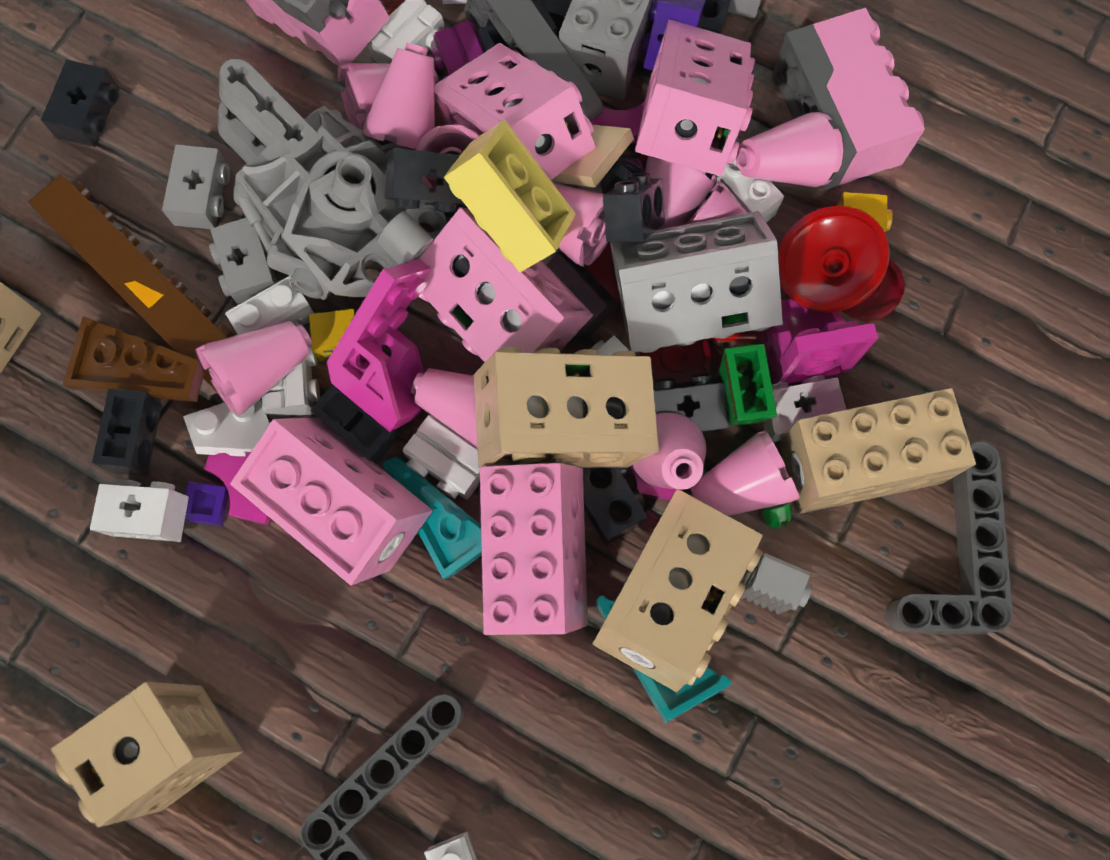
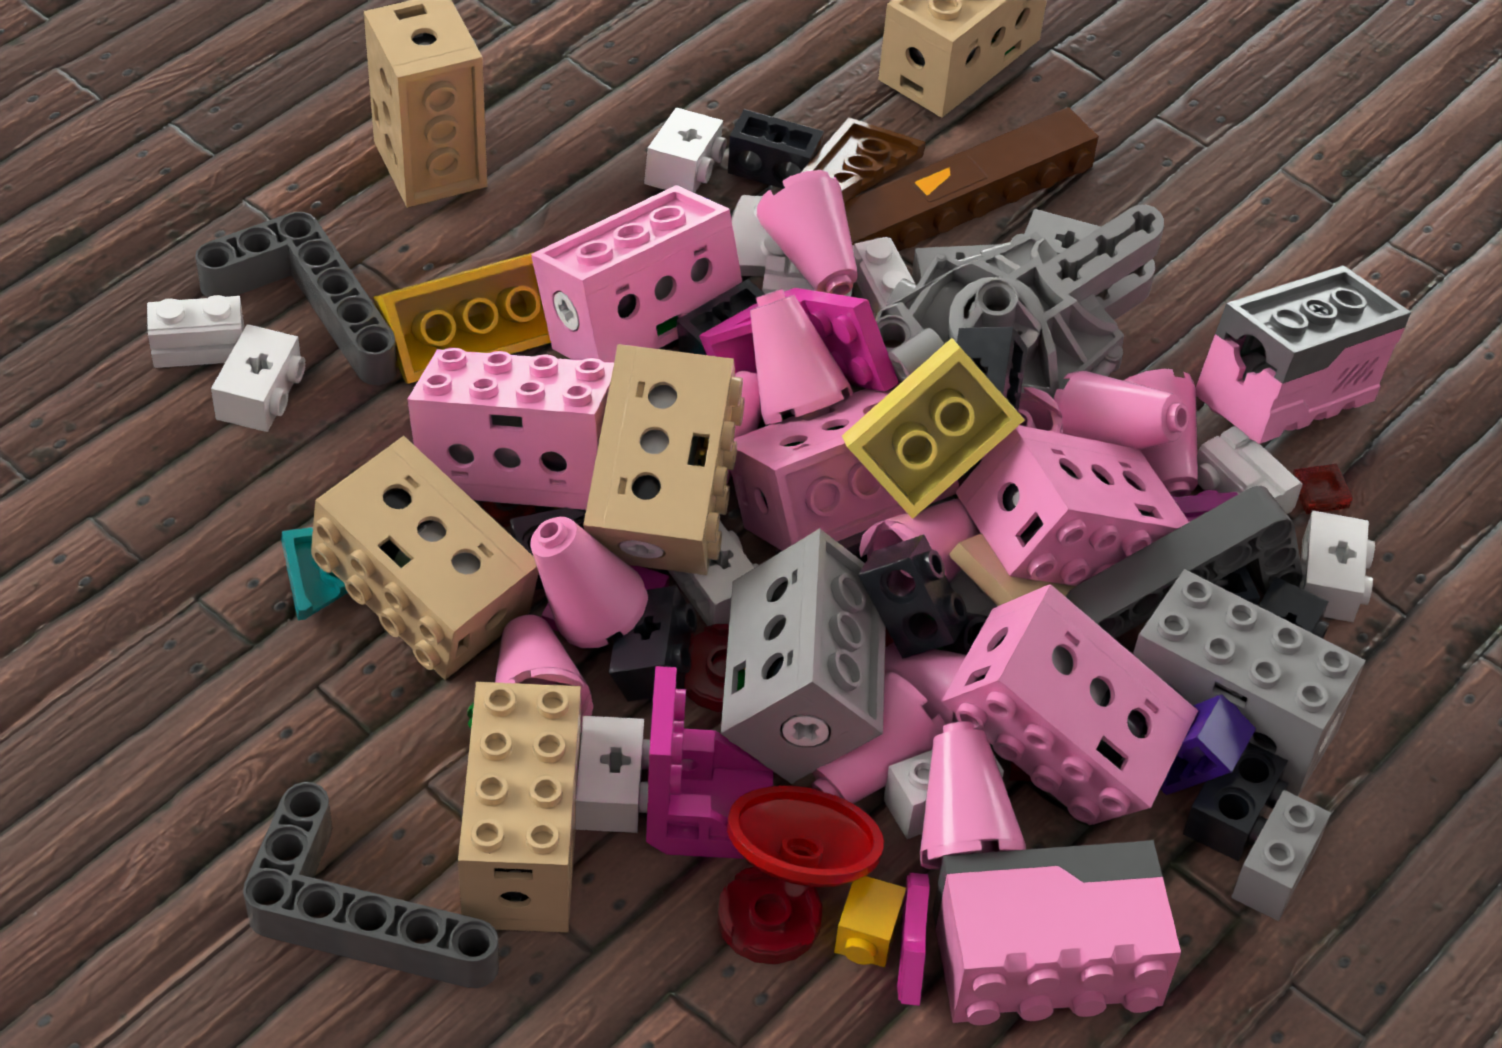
camera: 100 degrees right, 25 degrees down
black brick [41,59,119,148] -> none
green torso [718,344,777,426] -> none
light grey brick [741,553,813,615] -> none
none -> white brick [211,324,305,432]
none -> yellow slope [373,251,551,384]
none -> bright pink cone [750,289,853,425]
none -> dark pink tile [897,873,930,1006]

